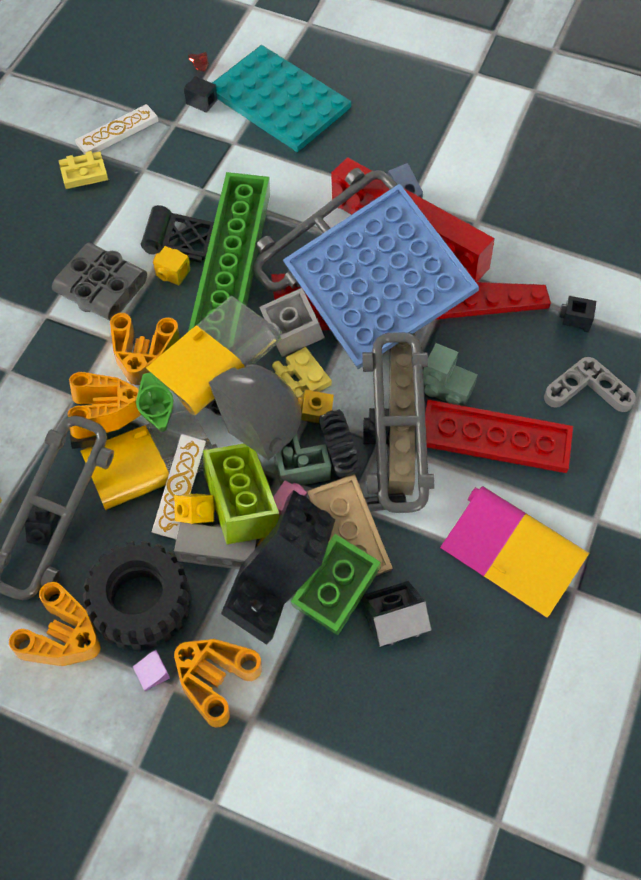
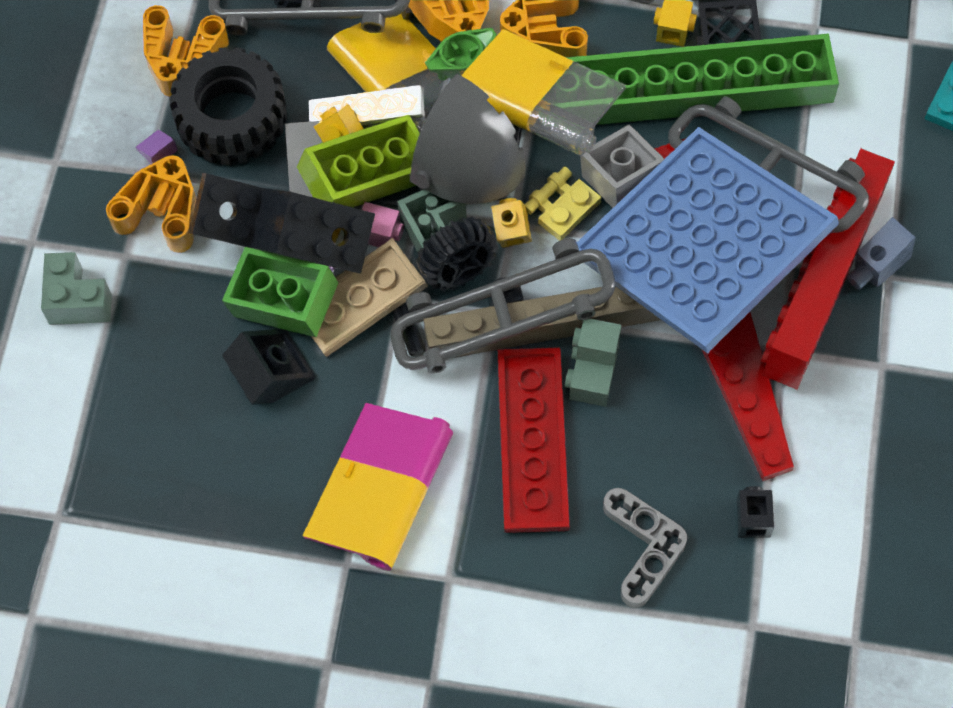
camera: 80 degrees right, 5 degrees up
none -> sand green brick [41,252,112,325]

